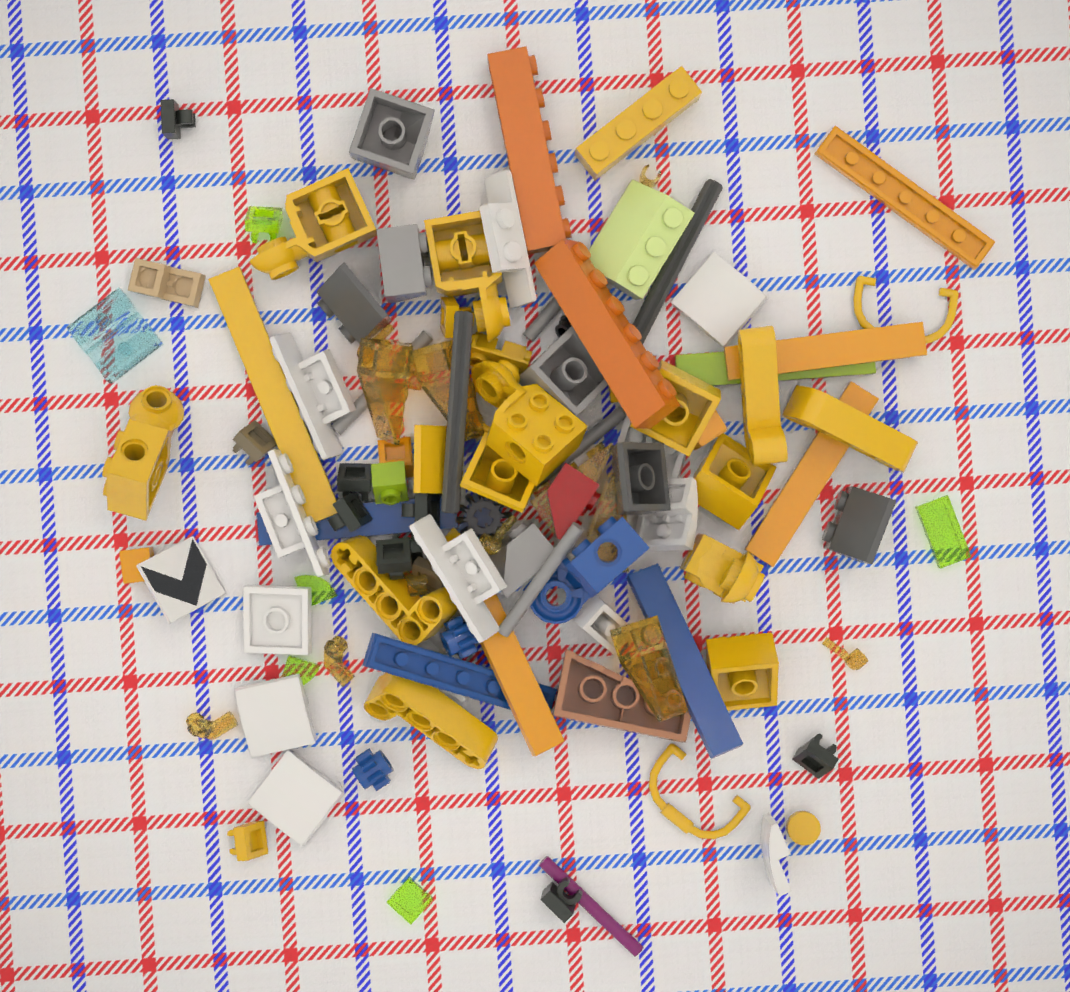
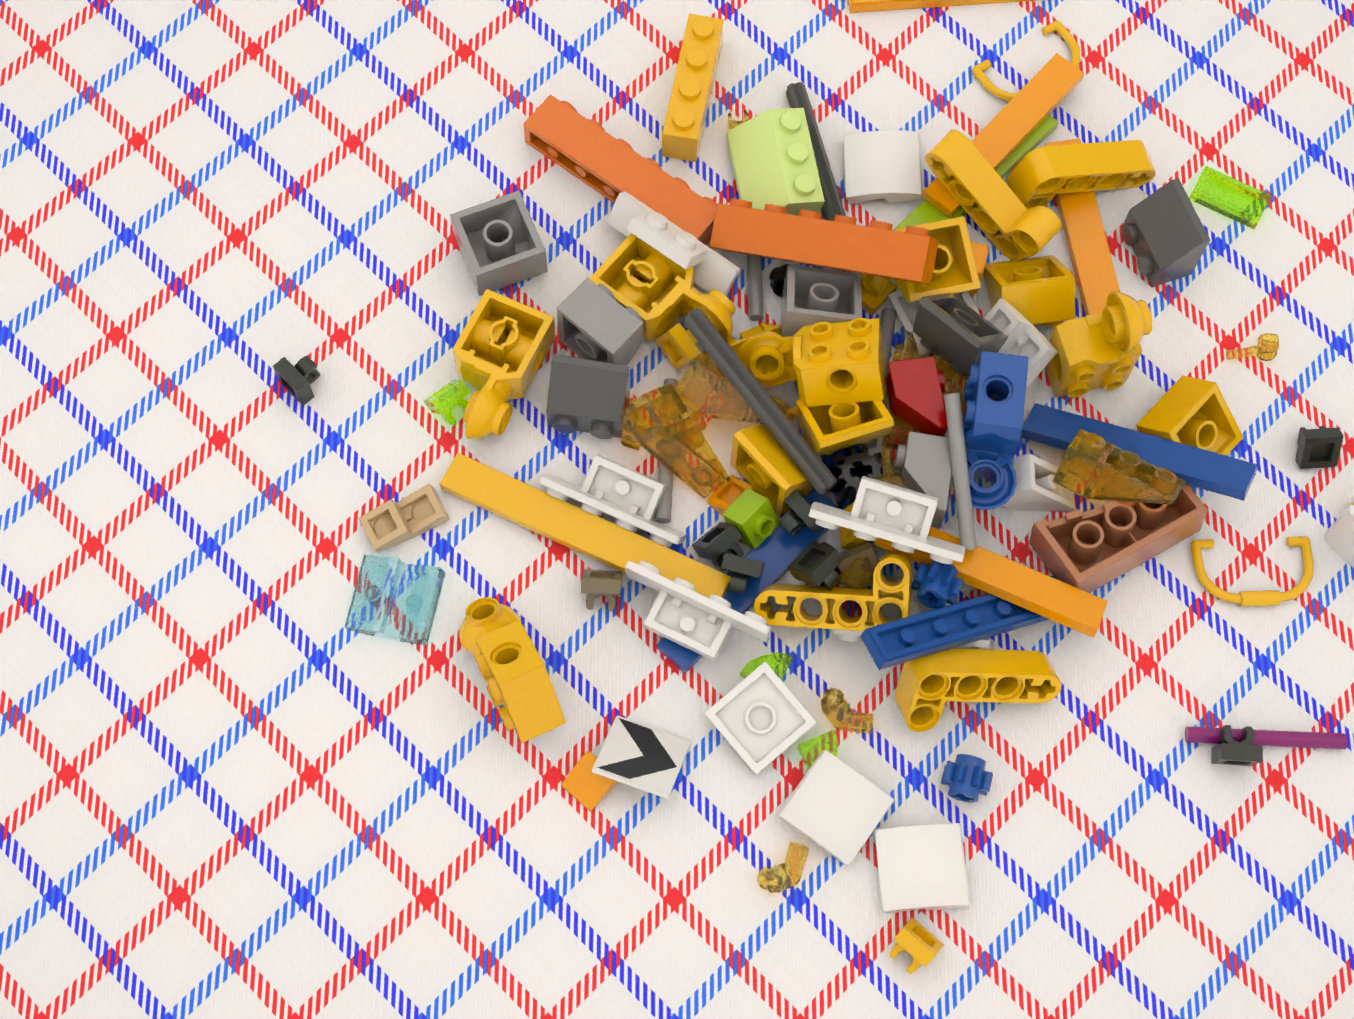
camera: 45 degrees left, 20 degrees down
clear neon green tile [386,876,434,925] -> none

